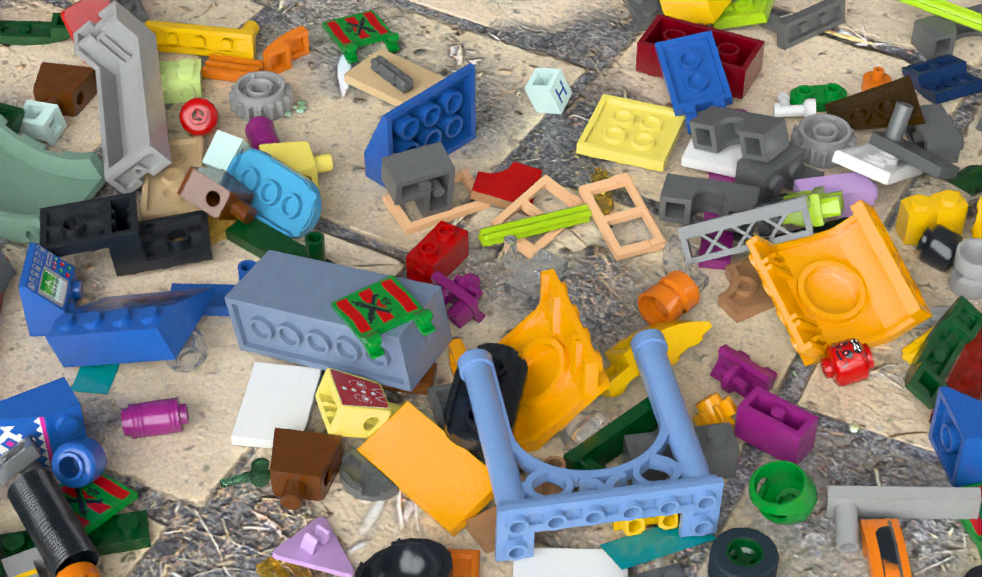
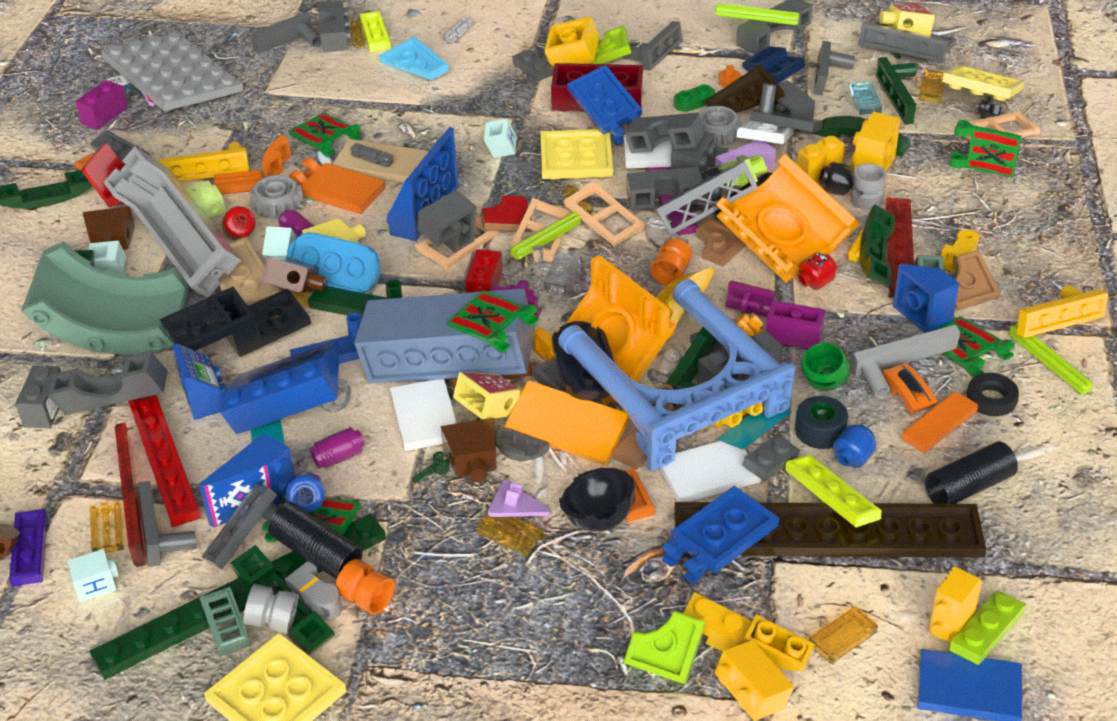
camera: 20 degrees left, 0 degrees up
white piece [773,92,816,118] -> none
none -> orange tile [289,158,386,214]

